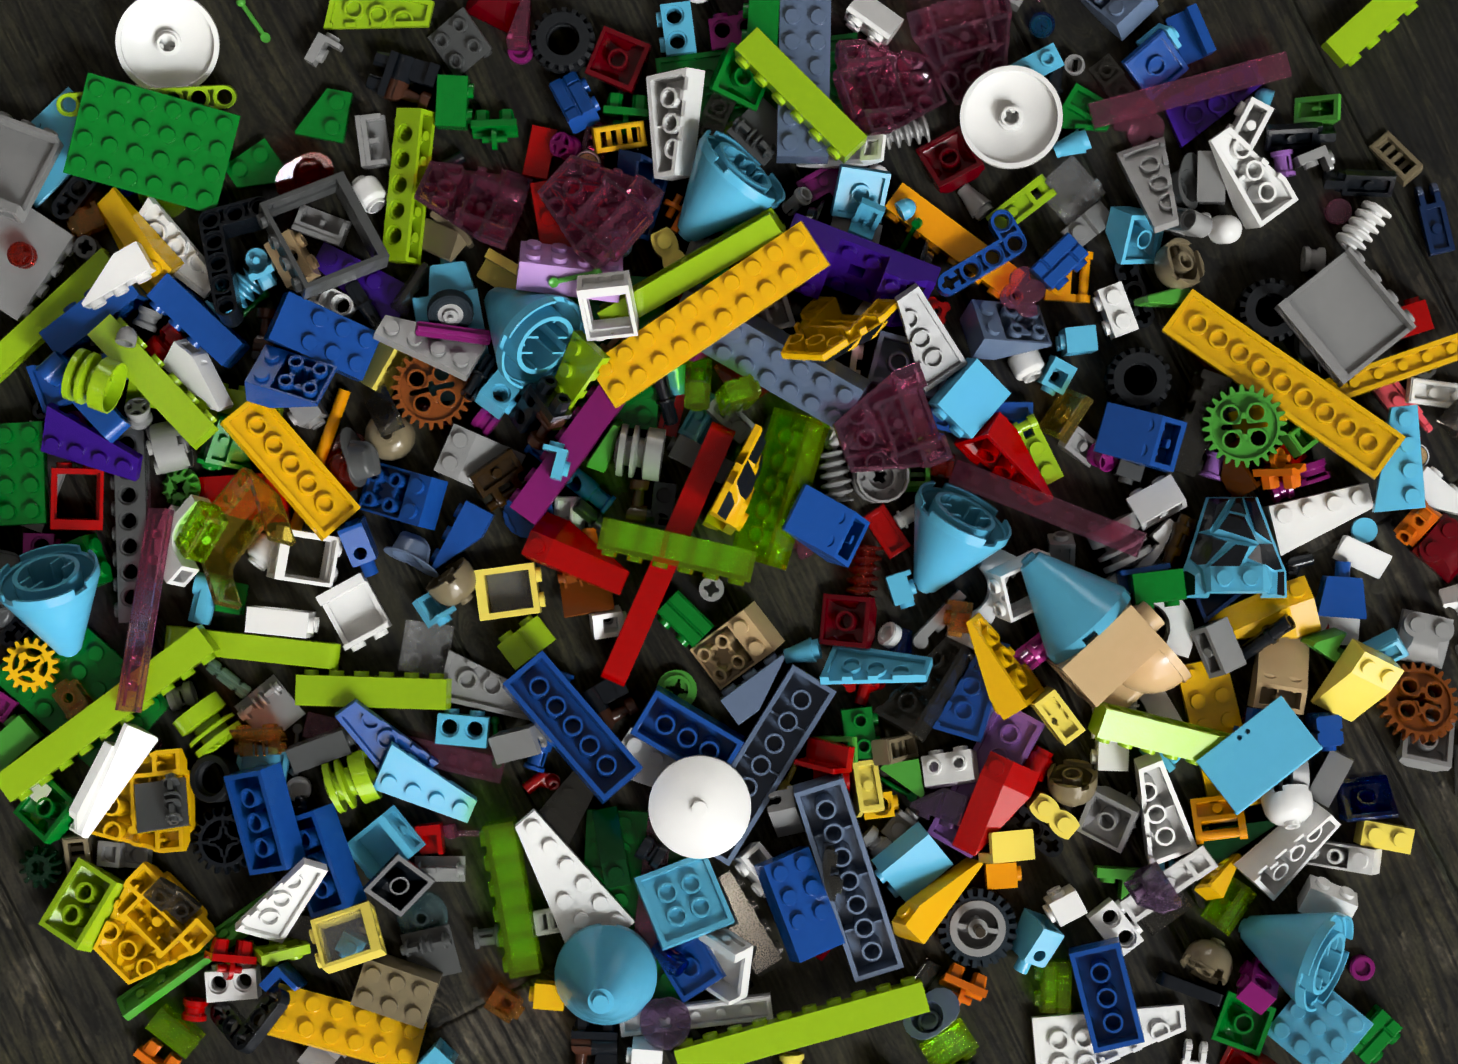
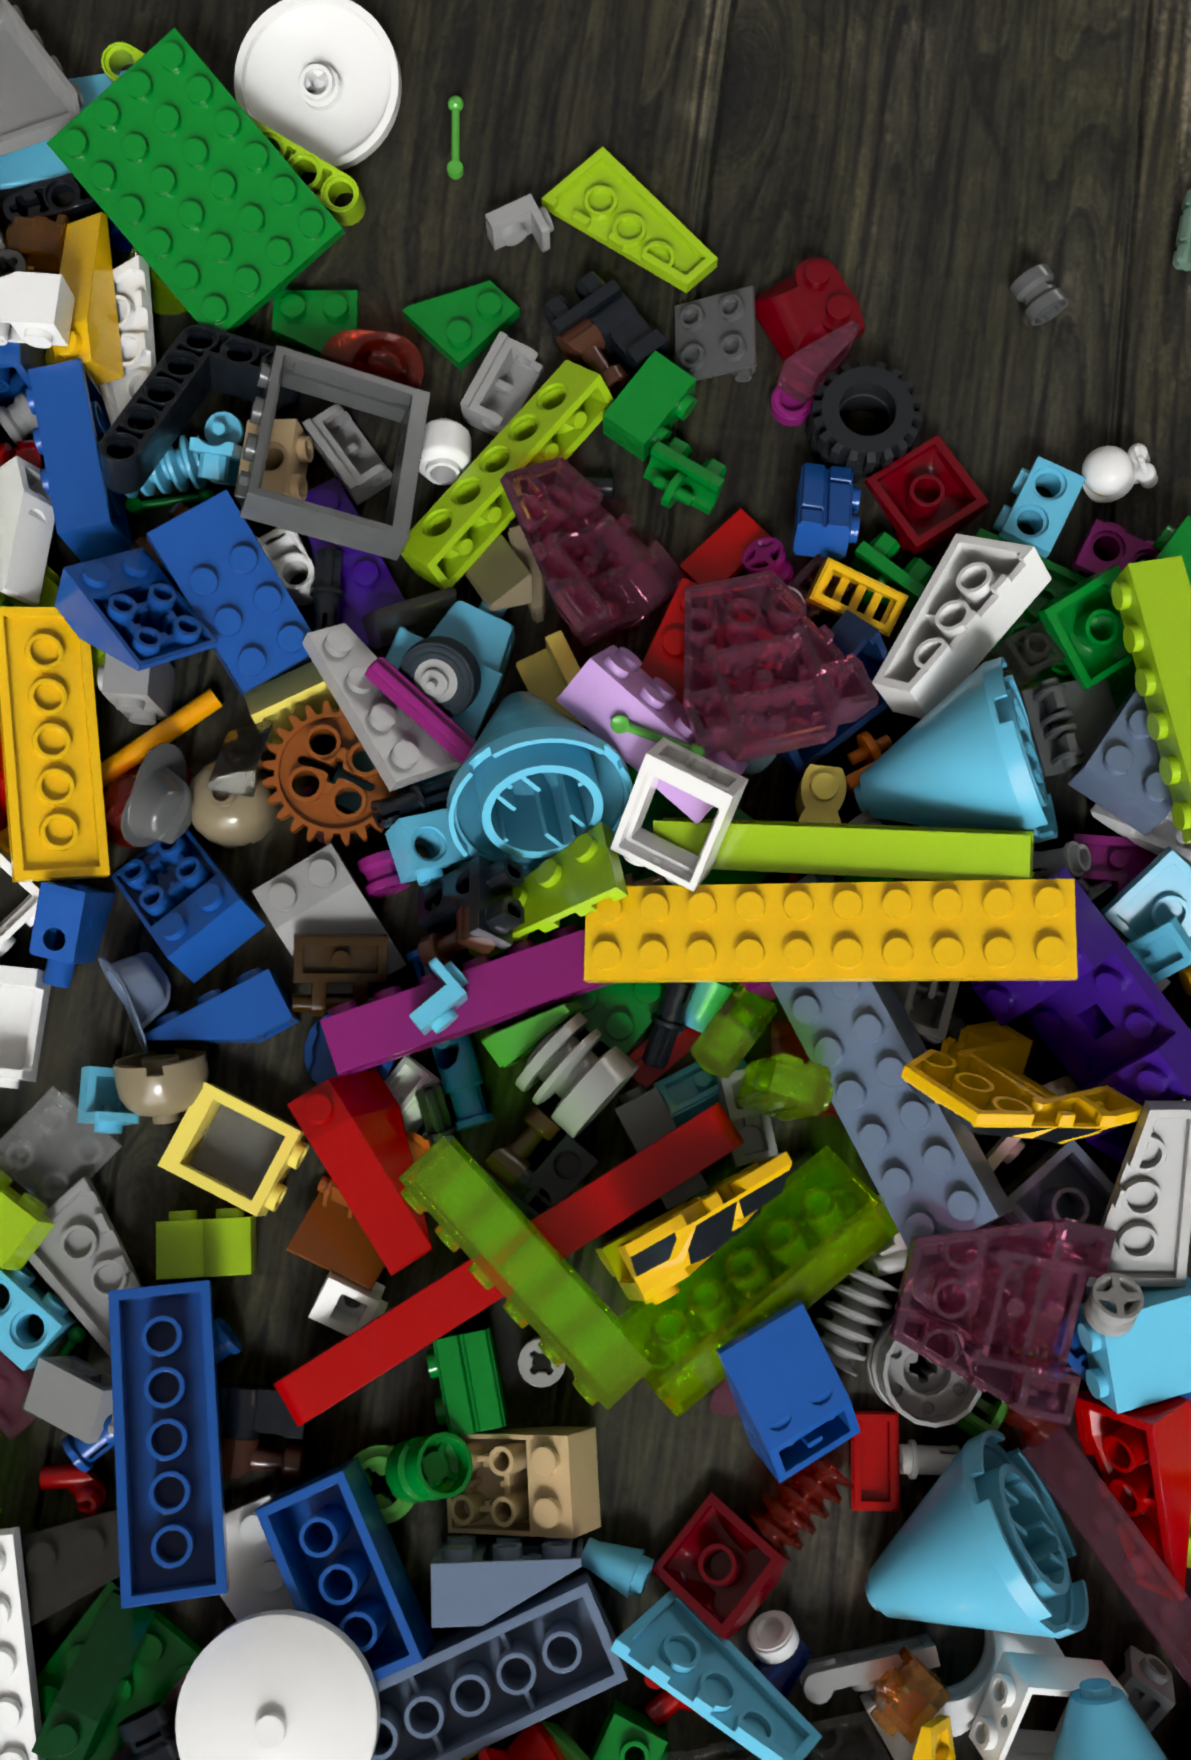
camera: 30 degrees right, 10 degrees down
medium azure brick [884,569,917,609] -> none
none -> green wheel [385,1432,473,1504]
none -> light grey wheel [1084,1272,1144,1337]

